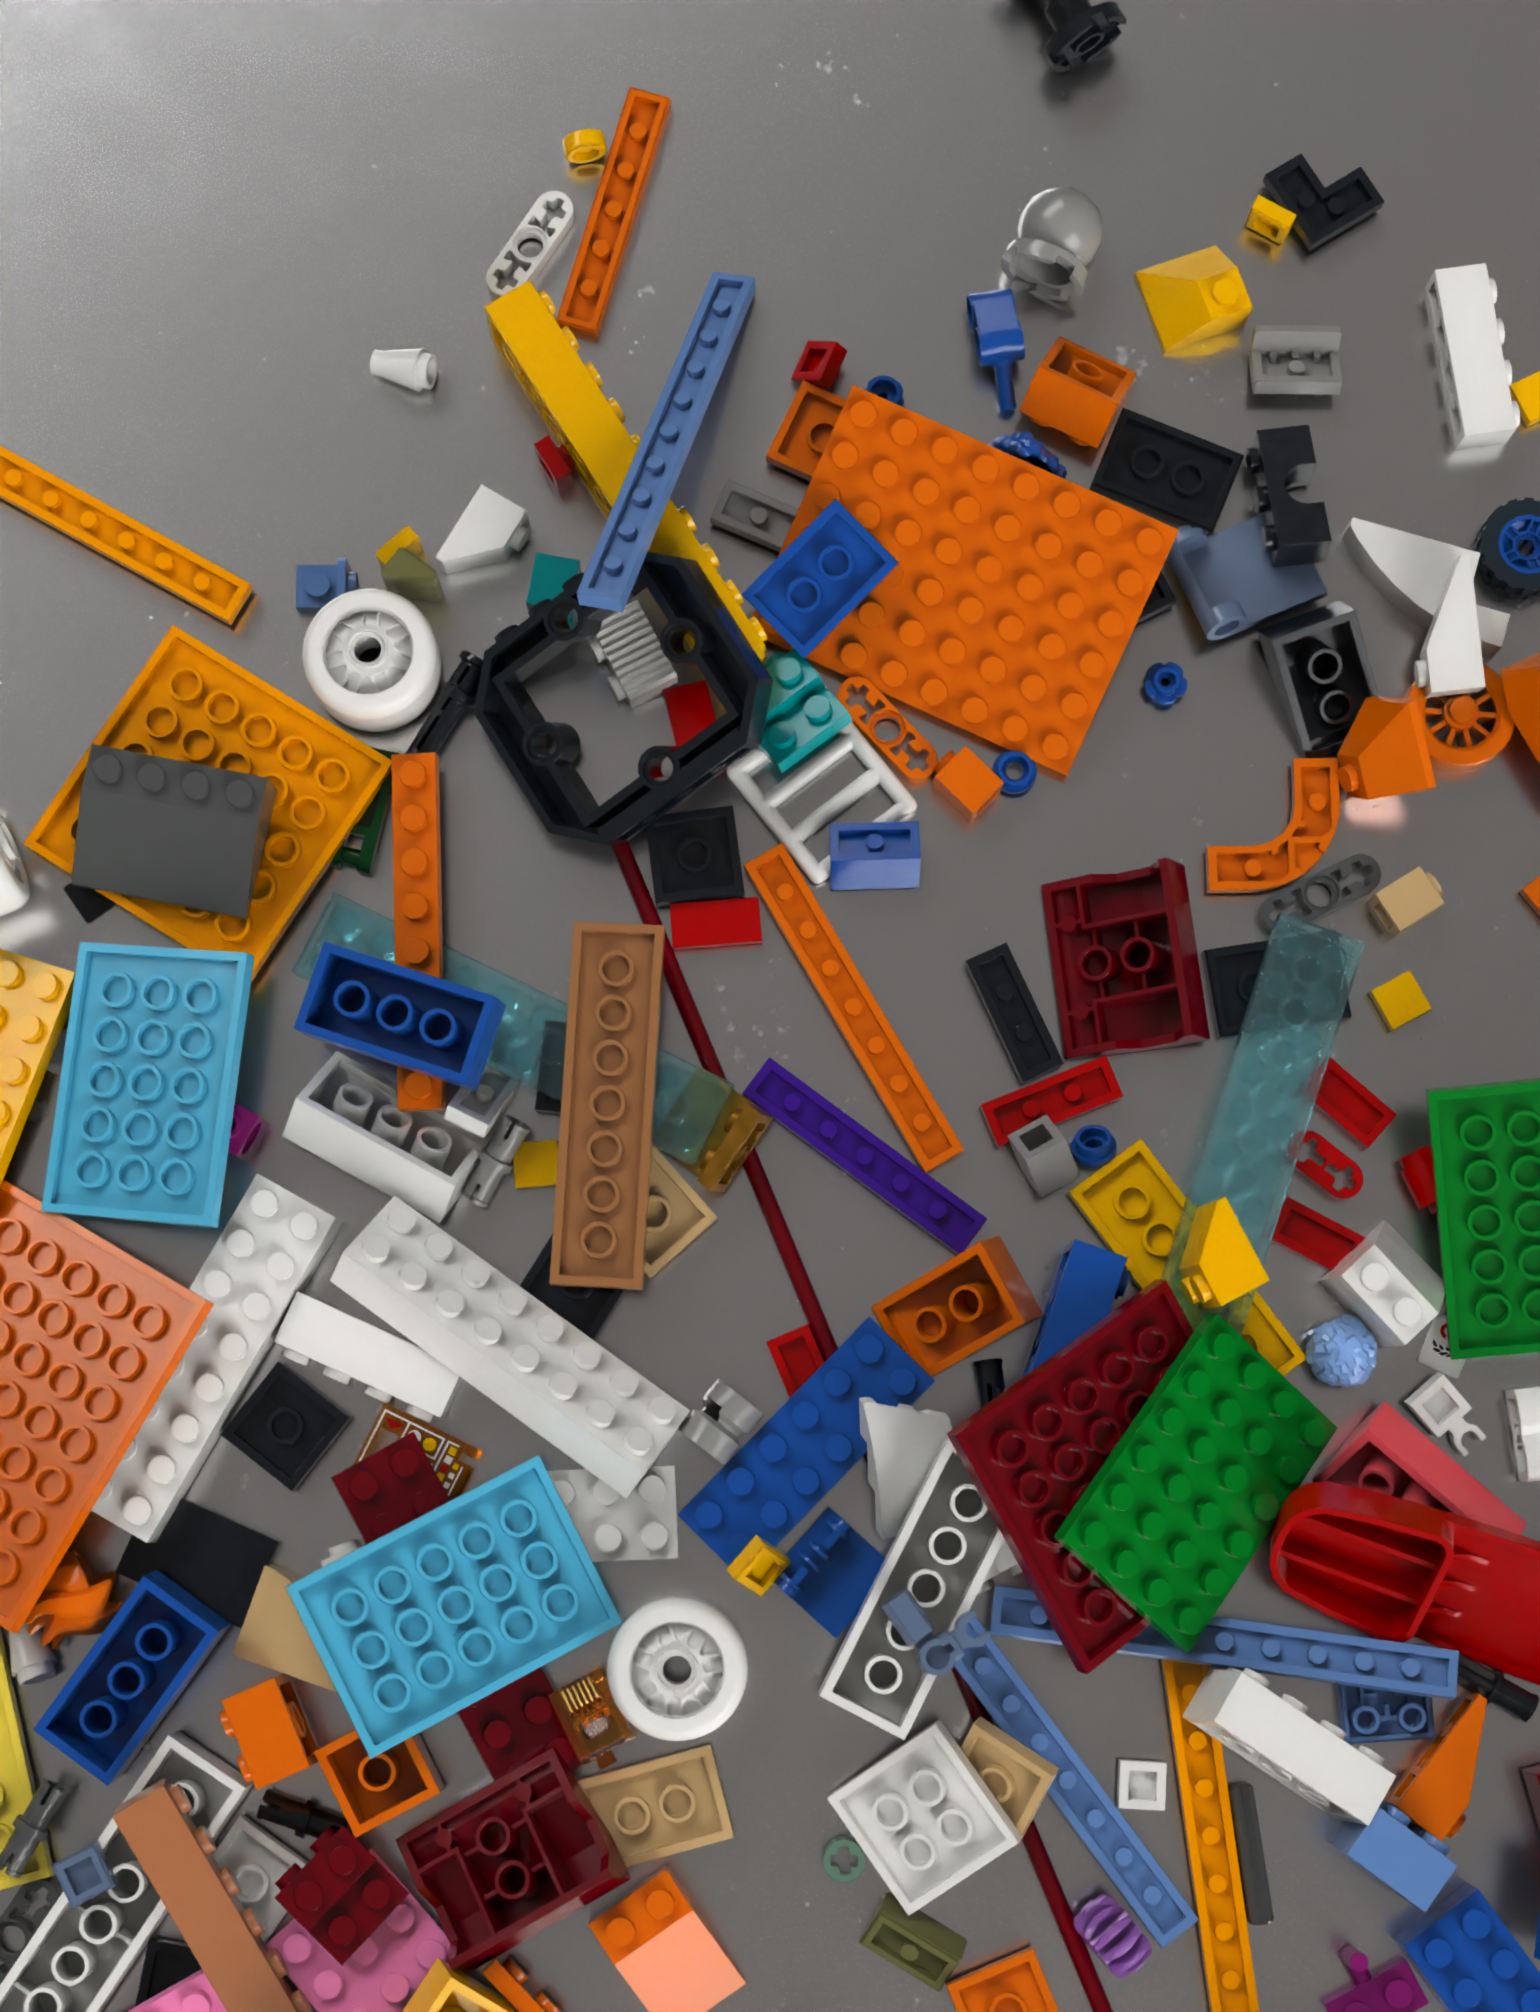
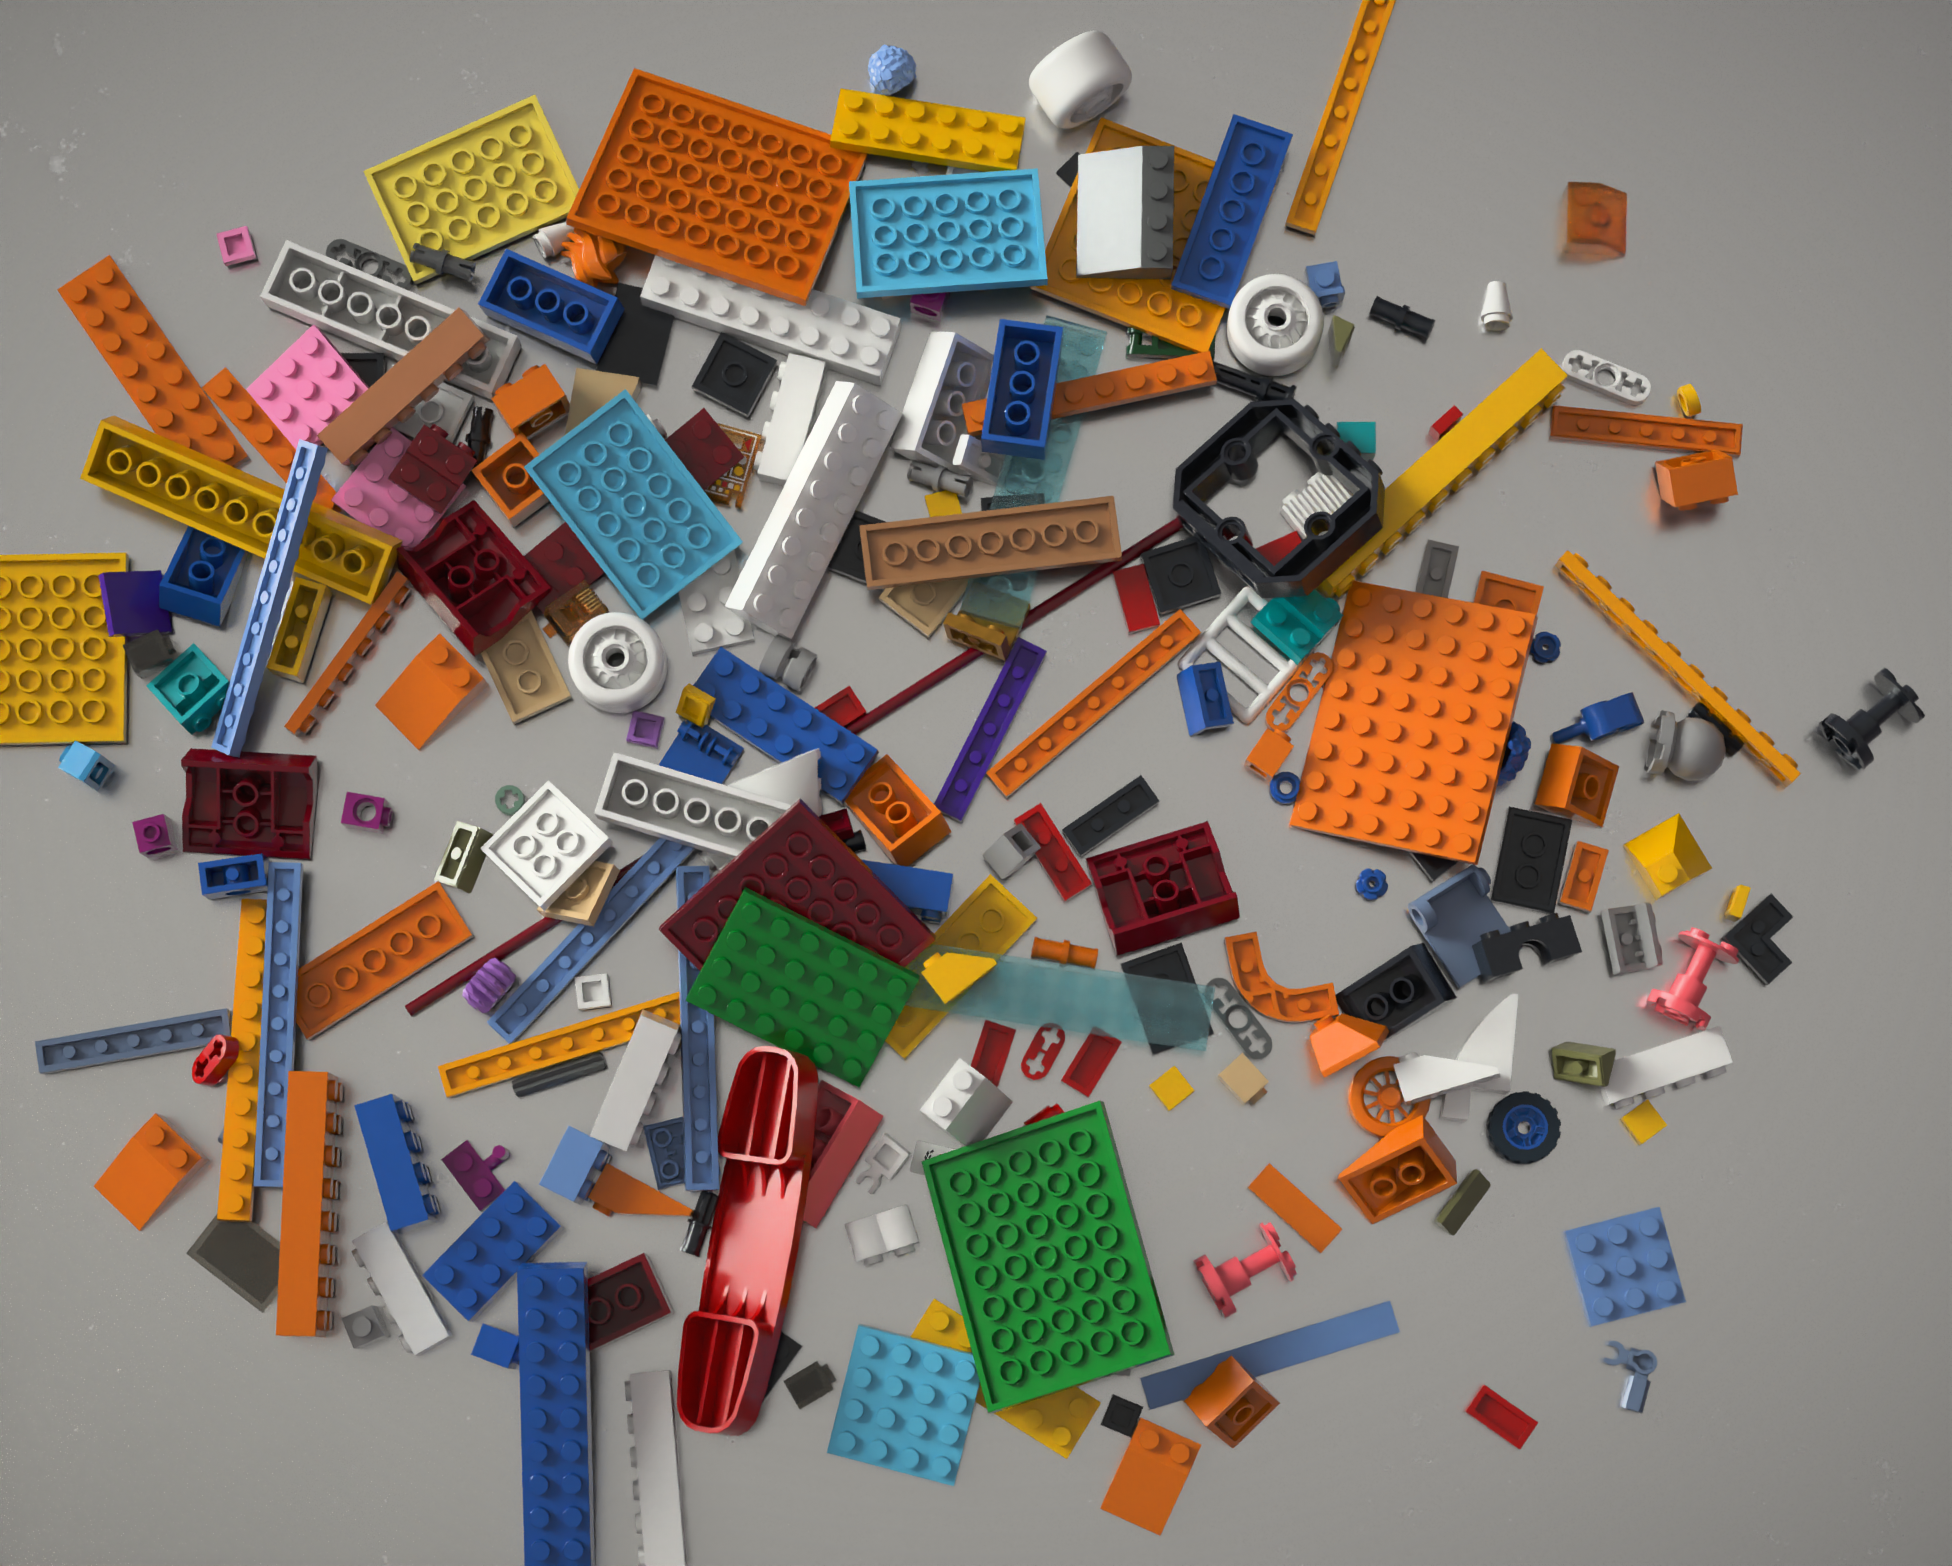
camera: 85 degrees right, 0 degrees up
sand blue tile [52,1841,118,1909] -> none
yellow tile [375,526,423,569] -> none
white slope [435,484,531,574] -> none
medium blue plate [576,271,756,612] -> none
blue plate [741,499,900,658] -> none
red plate [791,341,847,389] -> none
sand blue bar [881,1588,992,1675] -> none
blue plate [1071,1125,1117,1167] -> none
light blue piece [1305,1313,1378,1388] -> none
none -> medium lavender tile [626,711,665,750]
none -> dark red tile [819,808,855,840]
none -> orange pin [1031,937,1098,969]
none -> blue plate [1171,114,1293,309]
none -> black pin [1369,296,1436,339]
none -> olive slope [1551,1042,1616,1087]
none -> light orange plate [1555,550,1801,787]
none -> orange plate [1559,841,1609,913]
none -> clear orange slope [1562,182,1627,256]
none -> coral piece [1646,927,1739,1031]
none -> orange brick [1655,449,1738,511]
none -> black axle [1688,702,1744,756]

